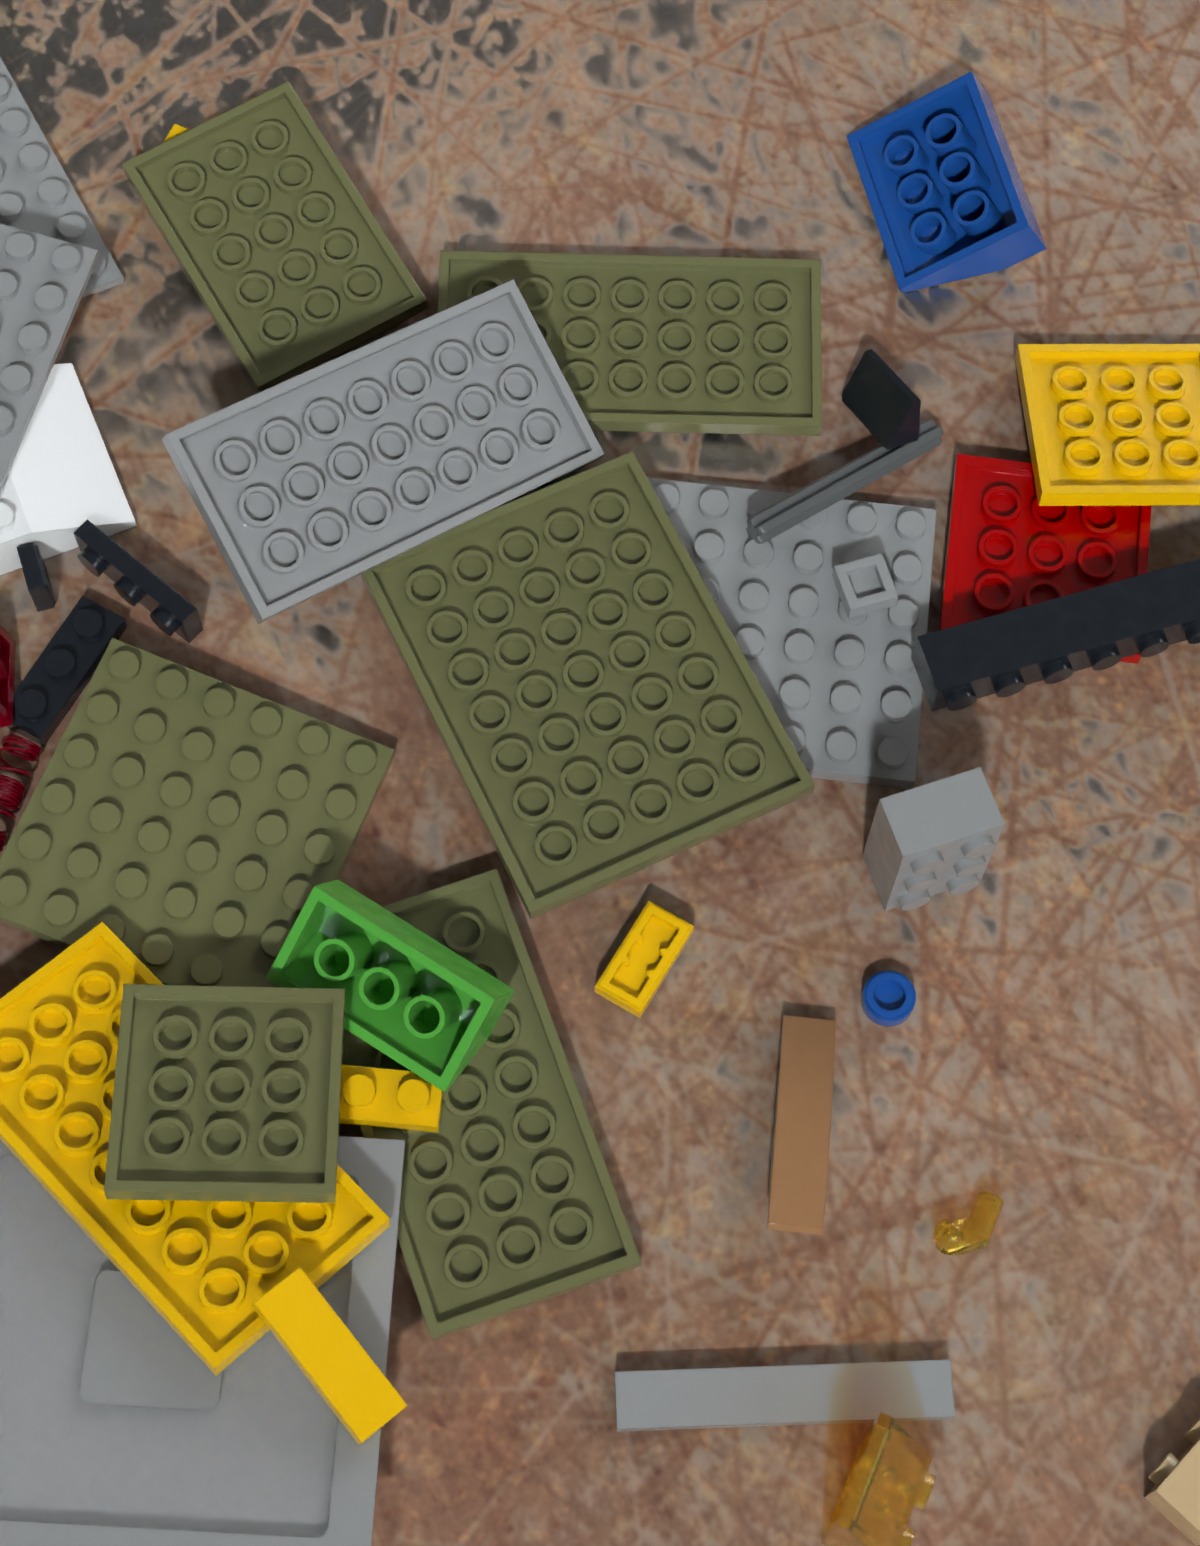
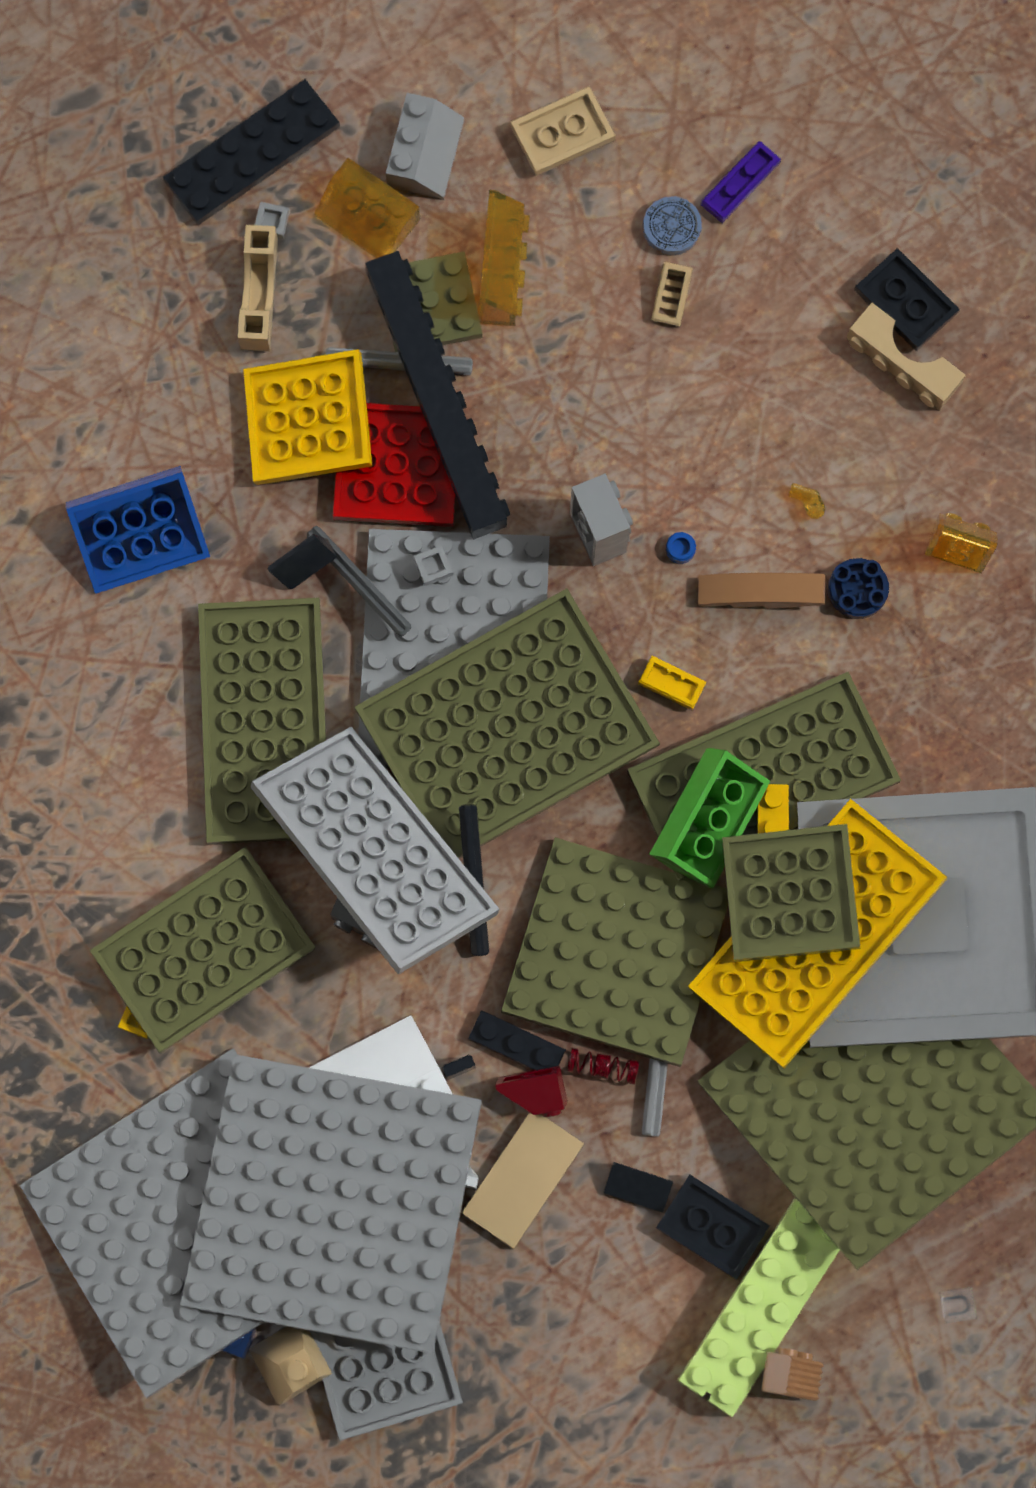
camera: 95 degrees left, 10 degrees up
black plate [74,519,203,643] -> none
yellow tile [252,1267,408,1445] -> none
light grey tile [614,1359,955,1432] -> none
none -> black axle [459,804,490,956]
none -> dark blue tile [828,558,889,619]

